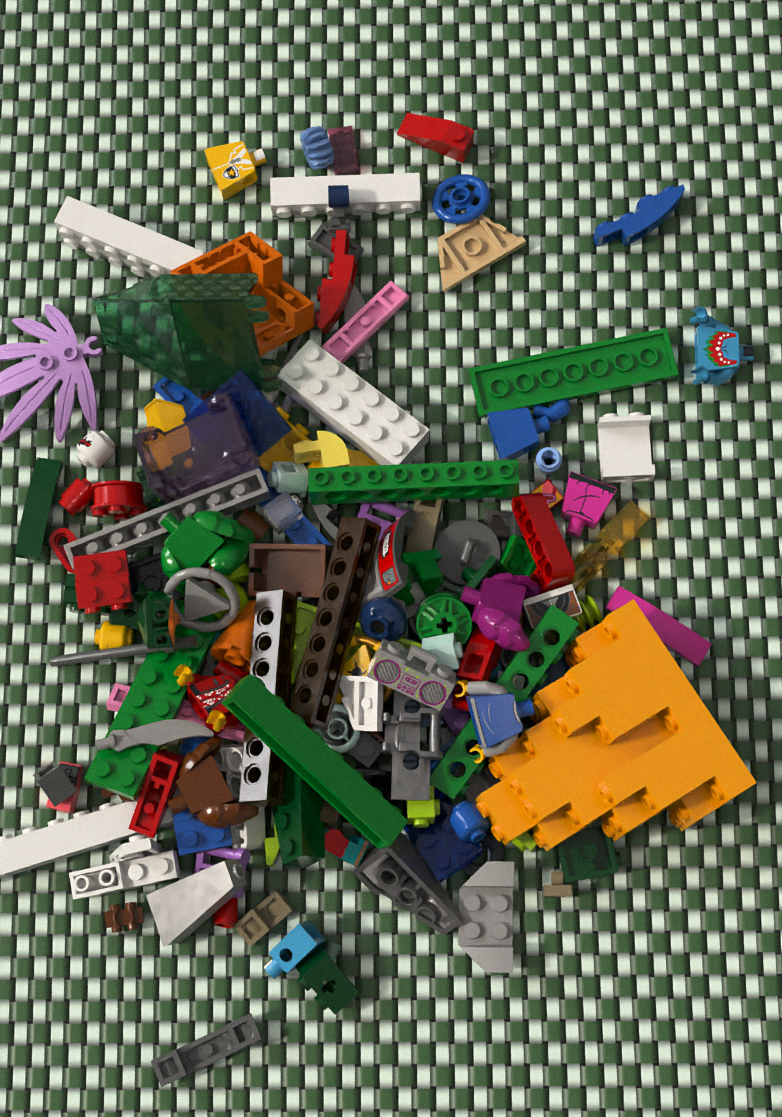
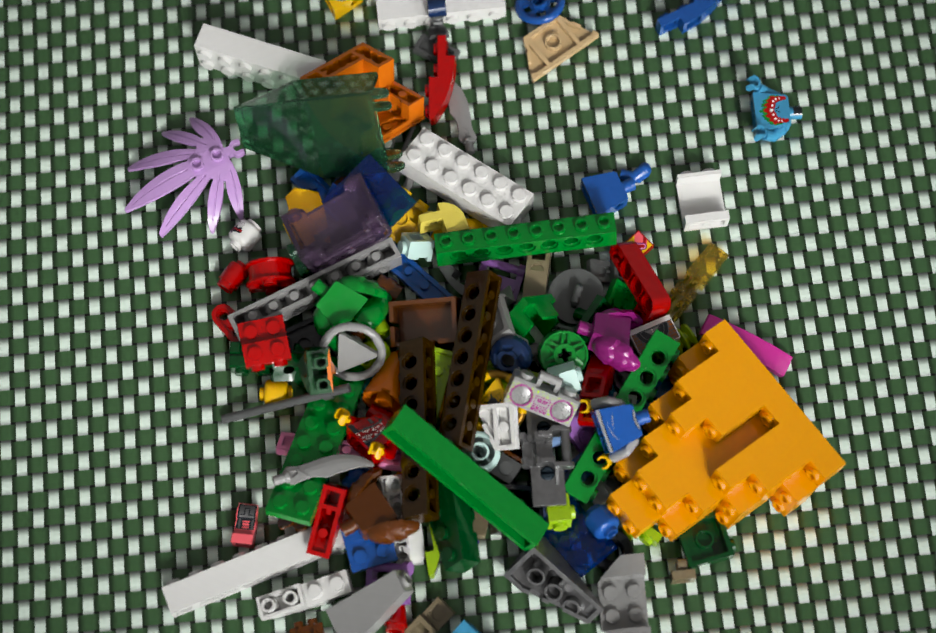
camera: 10 degrees left, 5 degrees down
dark green slope [15,457,63,561] -> none
dark grey brick [33,760,77,807] -> none
white wing [109,835,163,863] -> none
clear brick [261,491,304,535] -> none
bright pink plate [321,281,409,363] -> none
leg [324,825,369,867] -> none
slope [377,509,415,598] -> none
green plate [468,328,679,419] -> none
light blue cone [536,447,562,475] -> none
dark pink torso [561,471,617,538] -> none

